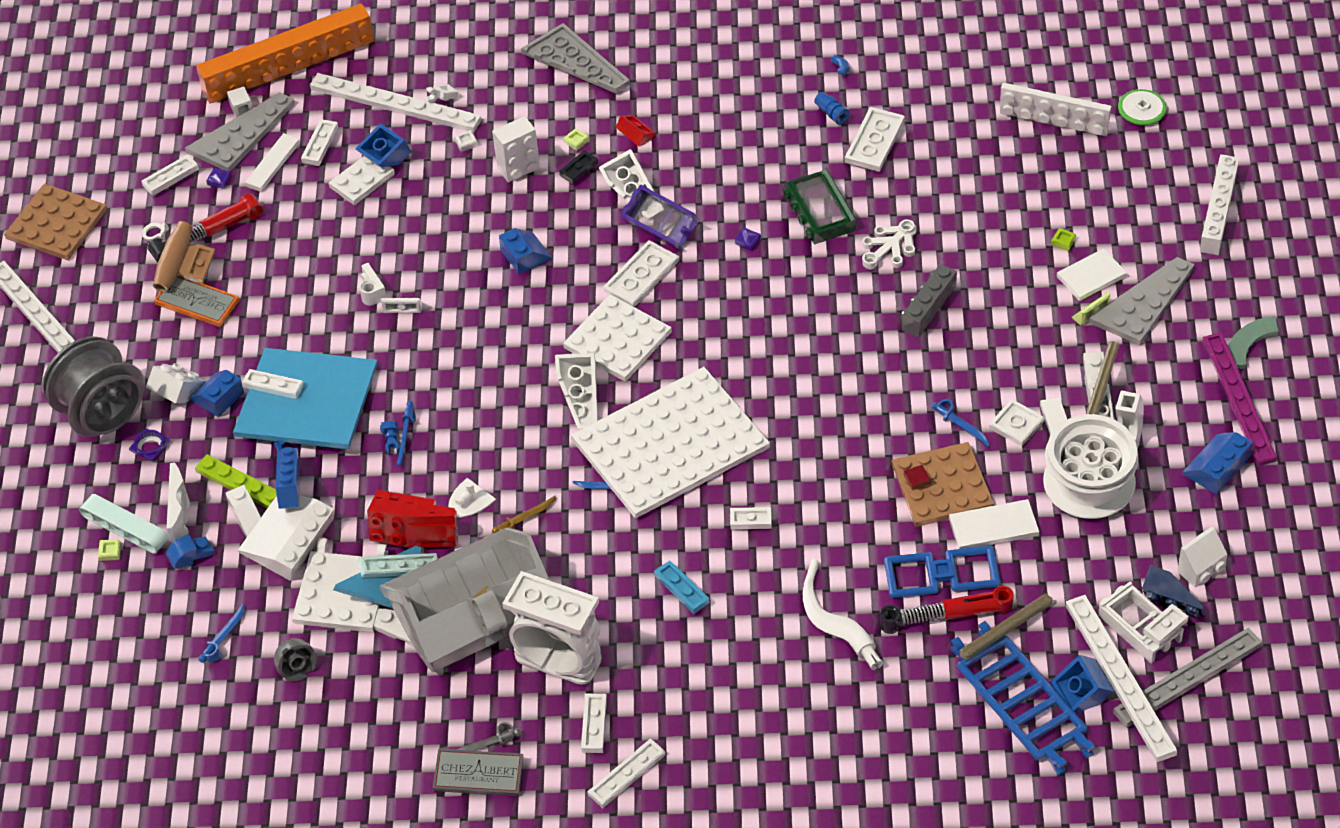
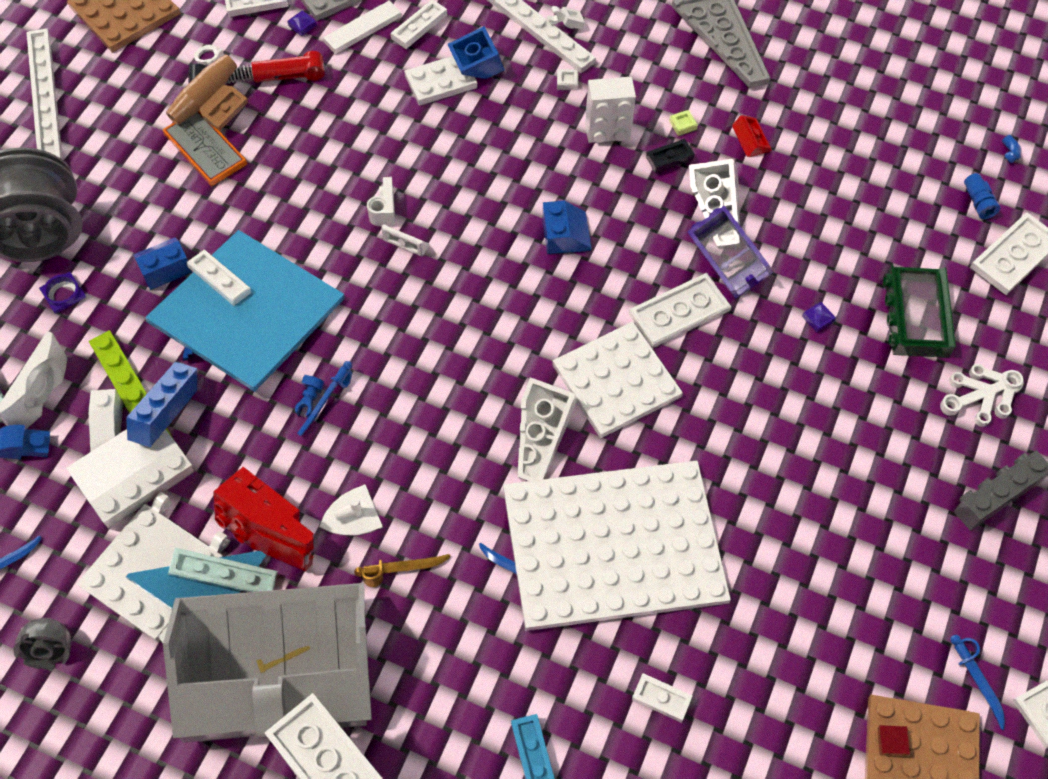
camera: 20 degrees right, 10 degrees up
white slope [146,363,205,403] -> none

